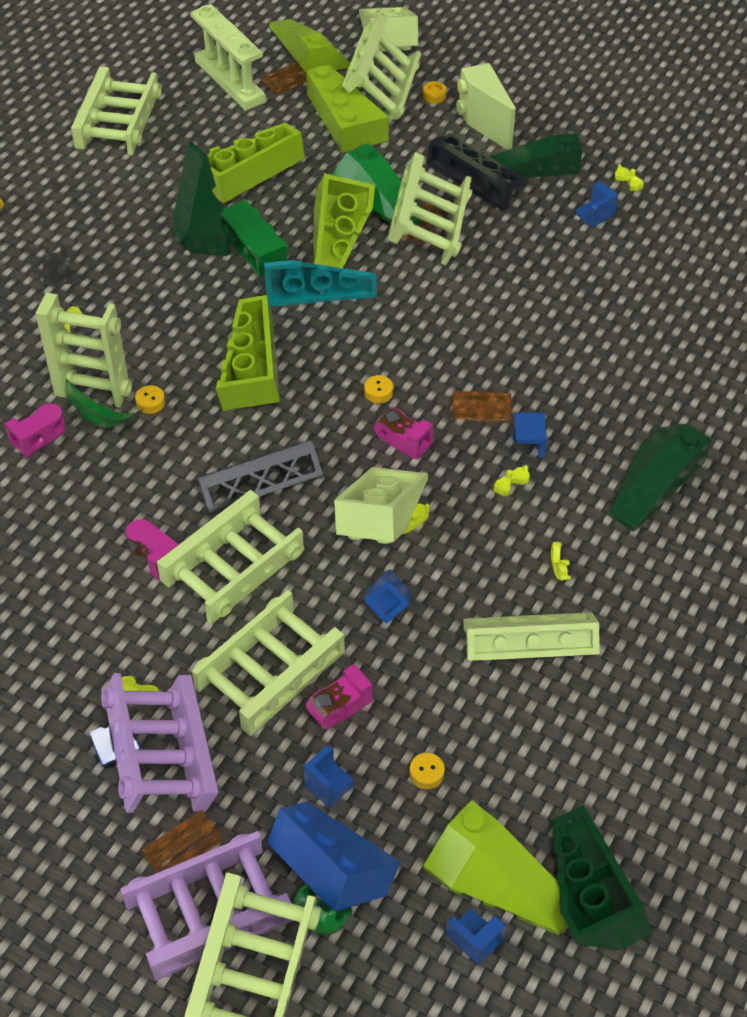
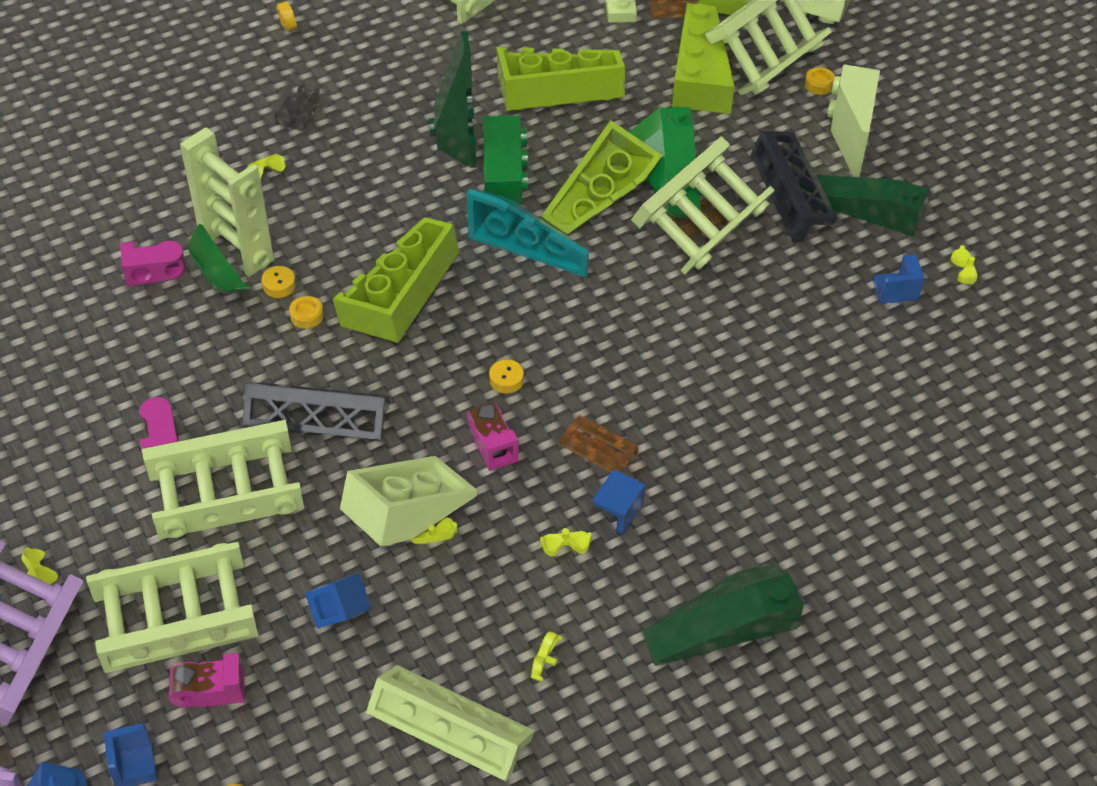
camera: 30 degrees right, 0 degrees up
none -> yellow tile [289,296,324,329]

